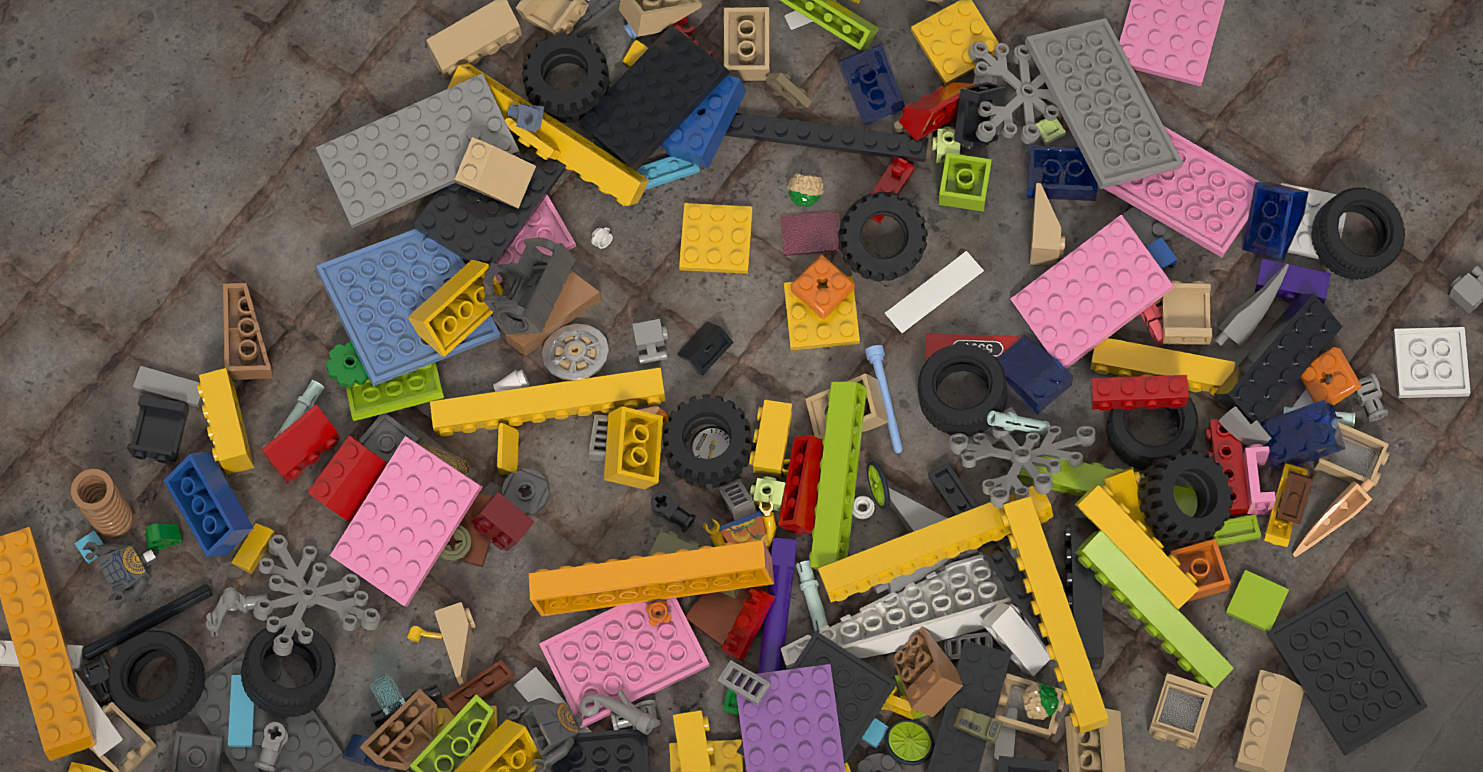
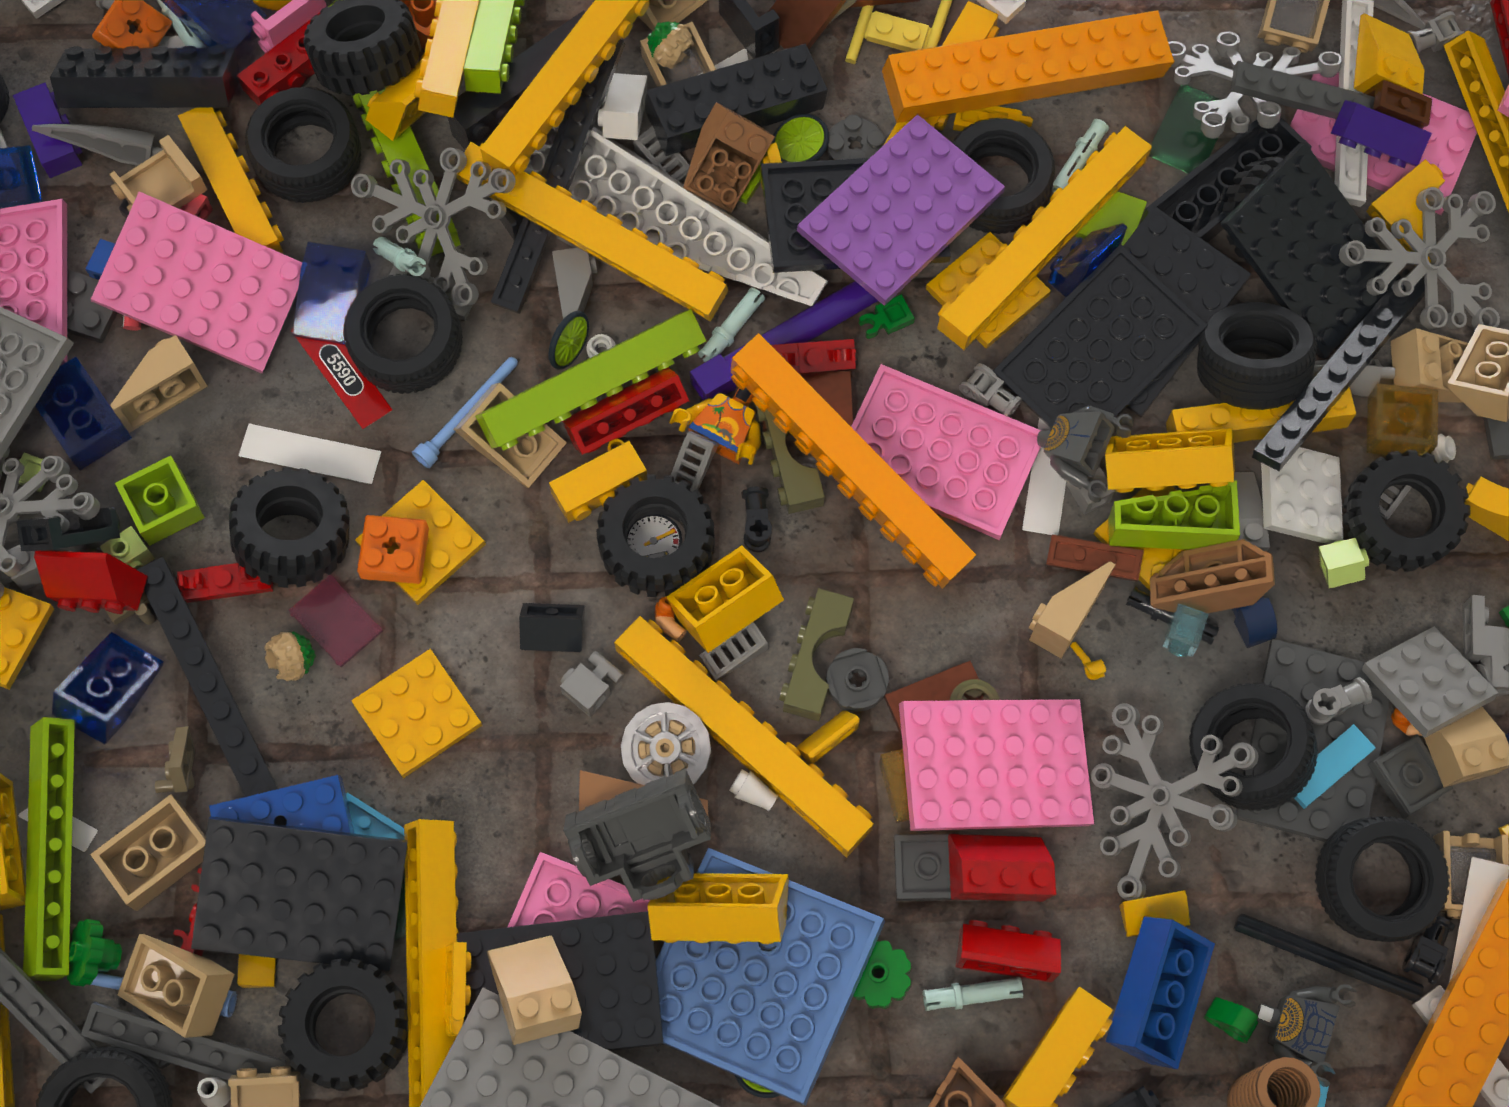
camera: 135 degrees left, 0 degrees up
light grey pin [206,588,267,637] -> none
lime plate [346,362,444,421] -> none
dark red brick [471,492,534,551] -> none
sand blue bracket [508,104,544,132] -> none
light grey plant [579,691,656,735] -> none
white plate [591,227,613,249] -> none
orange plate [645,600,672,627] -> none
light grey slope [717,660,772,707] -> none
yellowish green brick [750,477,785,512] -> none
olive leg [953,708,1002,744] -> none
red brick [1090,375,1189,411] -> none
light grey slope [1219,406,1272,446] -> none
none -> olive arch [779,588,854,722]

